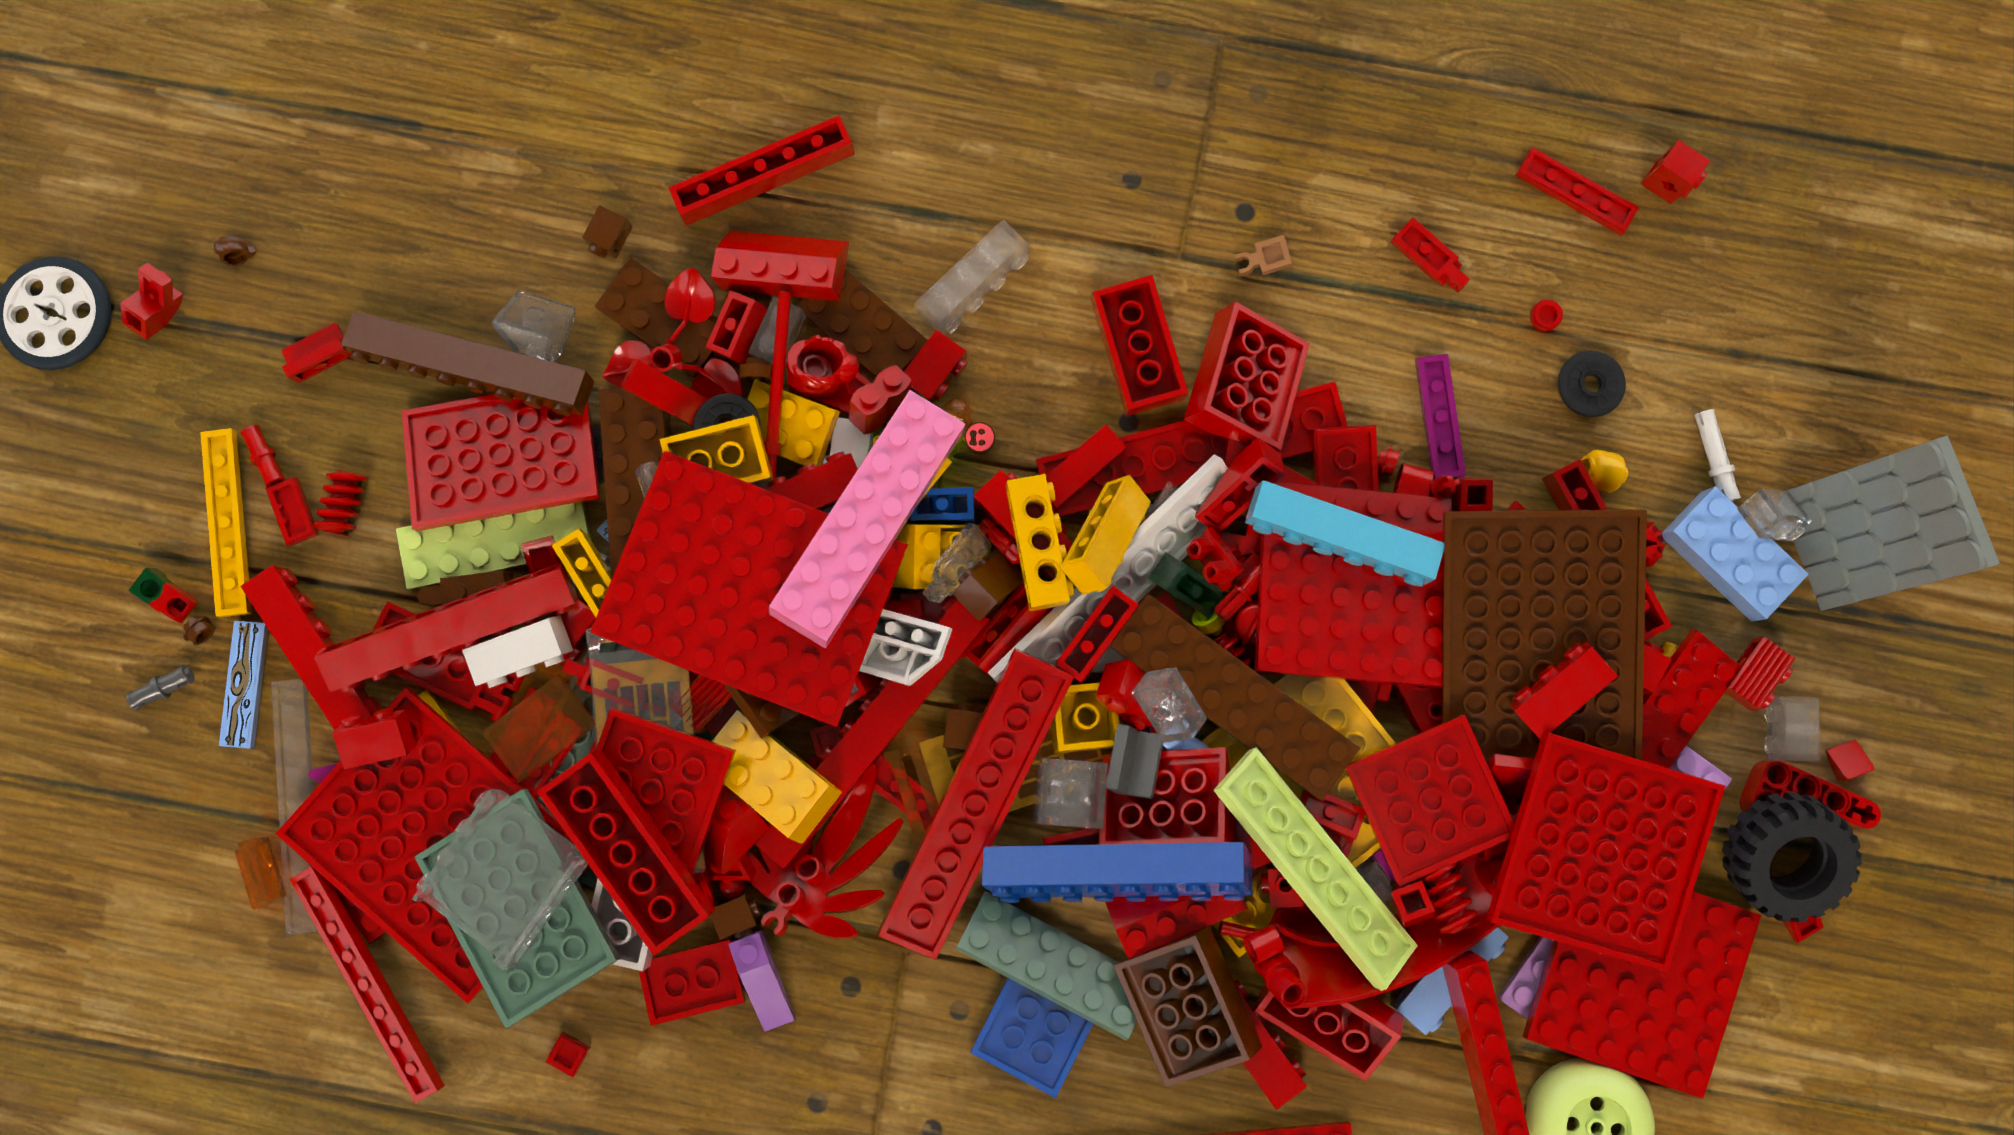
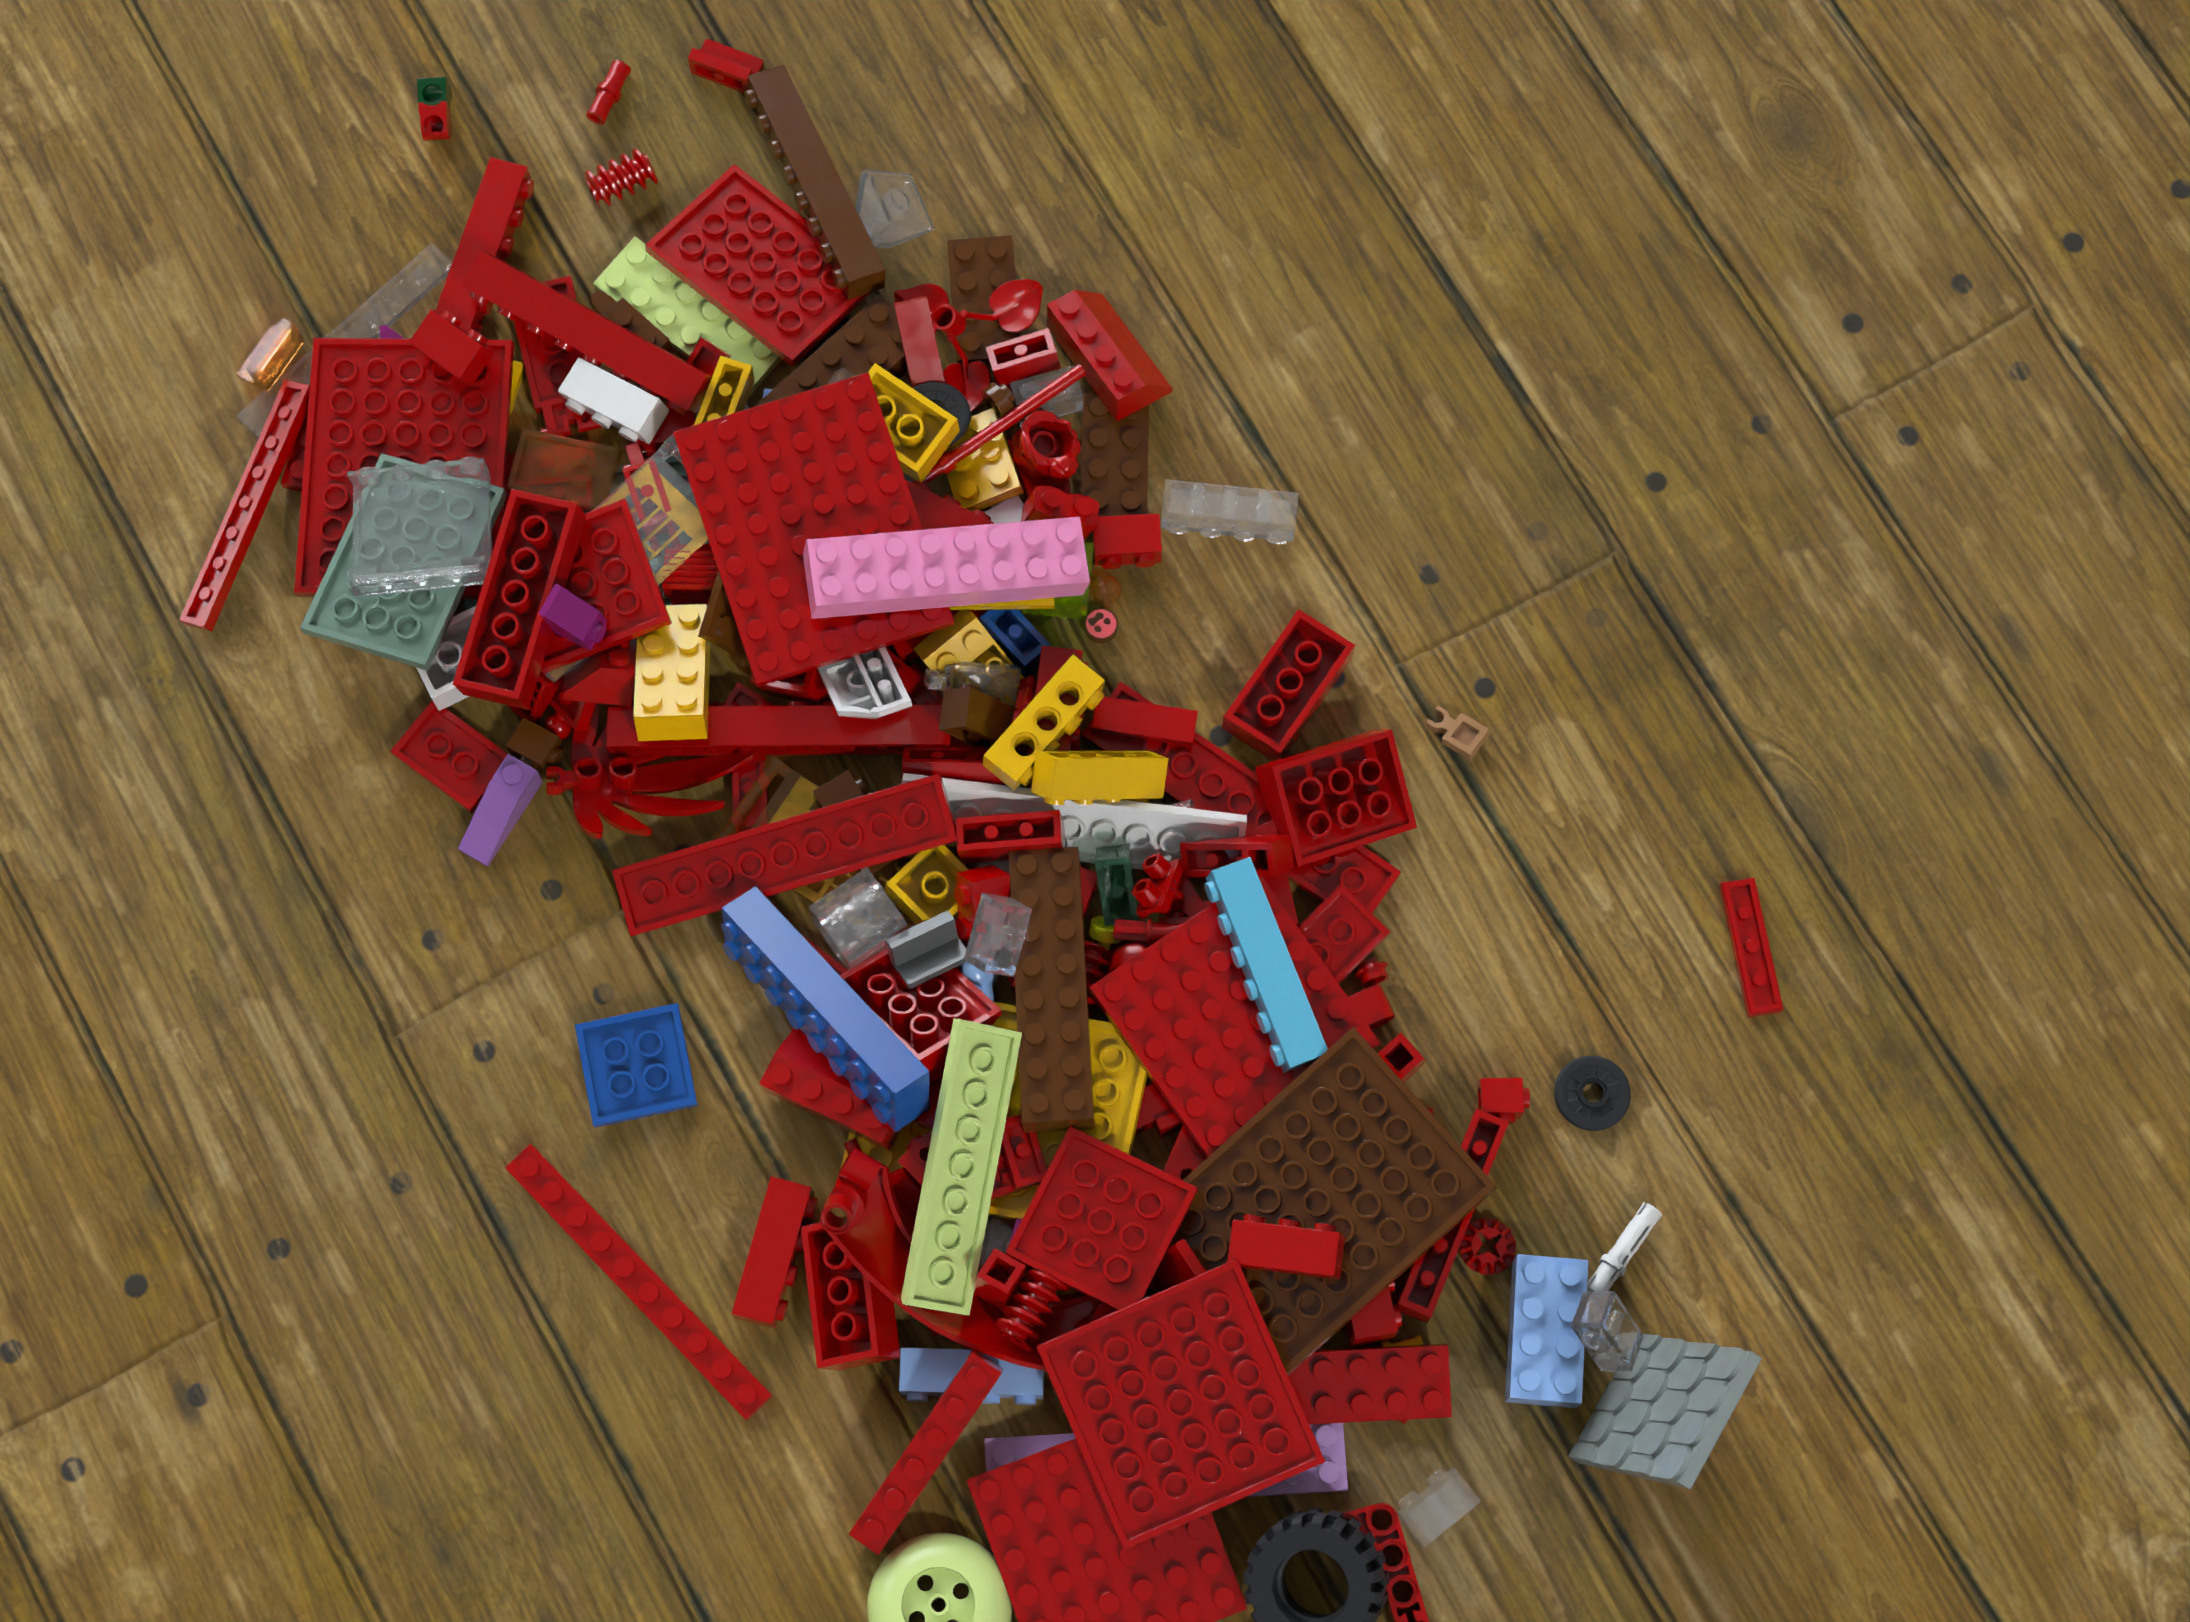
camera: 50 degrees right, 10 degrees down
dark grey pin [126,665,195,711] -> none
reddish brown plate [183,616,215,645] -> none
yellow plate [200,428,252,618] -> none
light blue tile [219,621,269,749] -> none
red plate [265,476,319,547] -> none
red tile [545,1032,591,1078] -> none
reddish brown brick [582,205,633,259] -> none
red brick [668,115,855,226] -> none
sand green plate [955,891,1137,1041] -> none
reddish brown slope [1114,926,1263,1087] -> none
red hinge [1390,217,1470,293] -> none
magenta plate [1415,354,1466,480] -> none
red axle [1429,475,1460,499] -> none
red tile [1529,299,1563,332] -> none
yellow head [1581,450,1628,493] -> none
red brick [1641,140,1710,204] -> none
red brick [1725,637,1795,711] -> none
red slope [1825,740,1875,780] -> none
none -> magenta slope [538,584,607,651]
none -> red brick [1477,1078,1530,1124]

